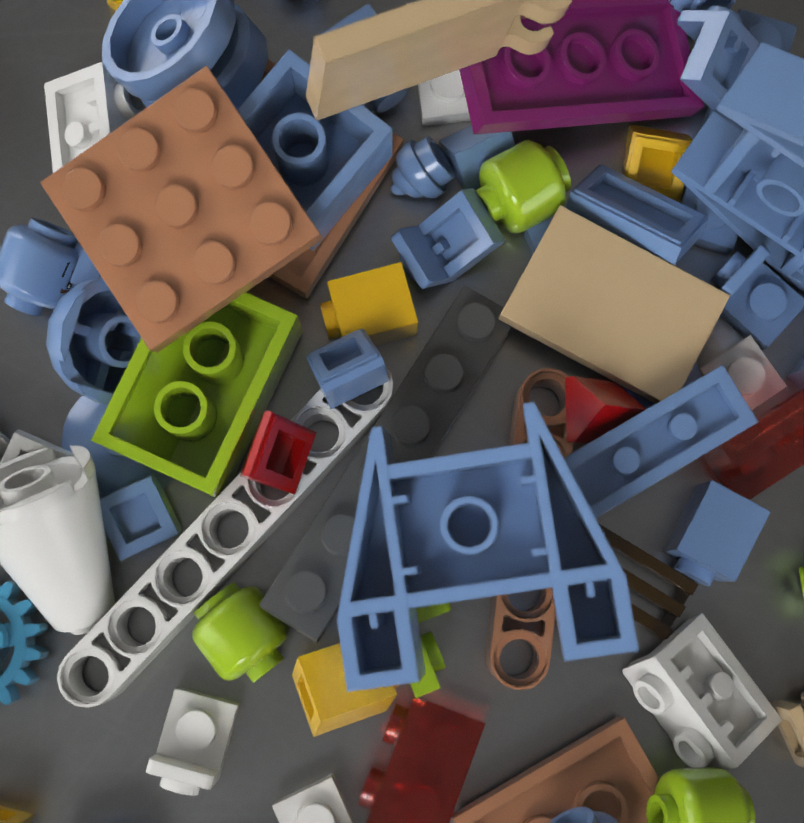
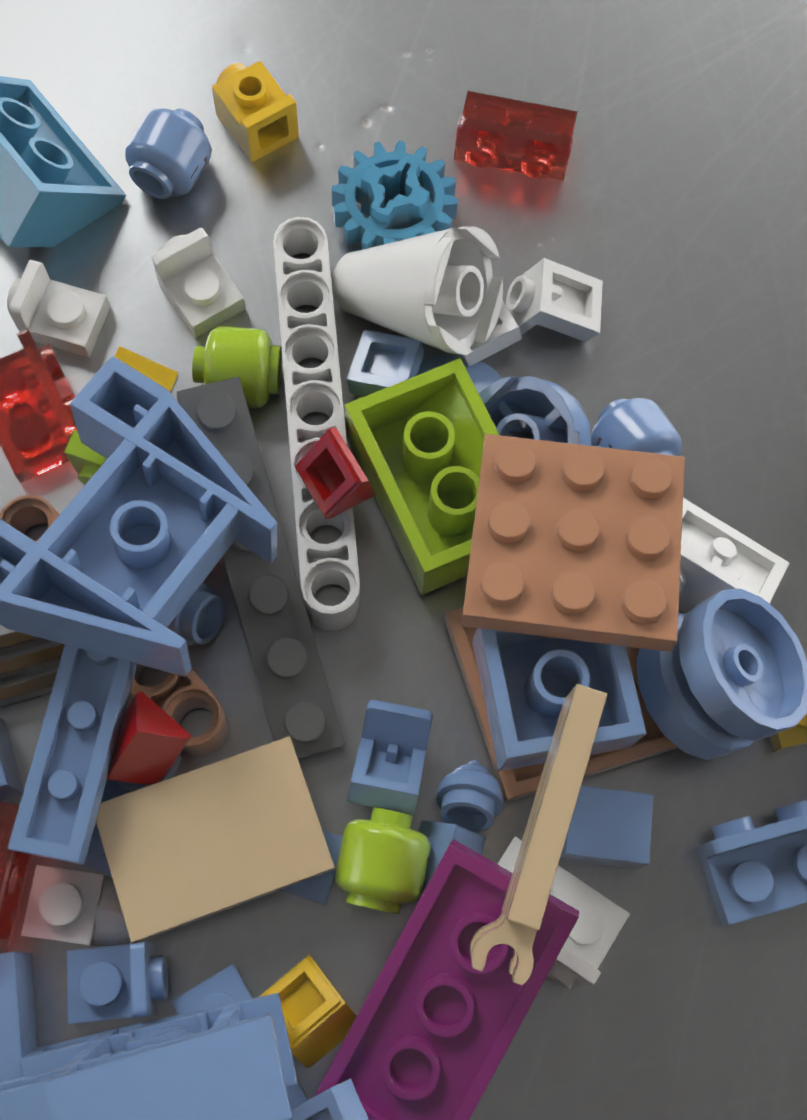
camera: 130 degrees right, 10 degrees down
medium blue slope [305,329,389,409] -> none
yellow brick [319,262,418,346] -> none
medium blue tile [566,164,708,265] -> none

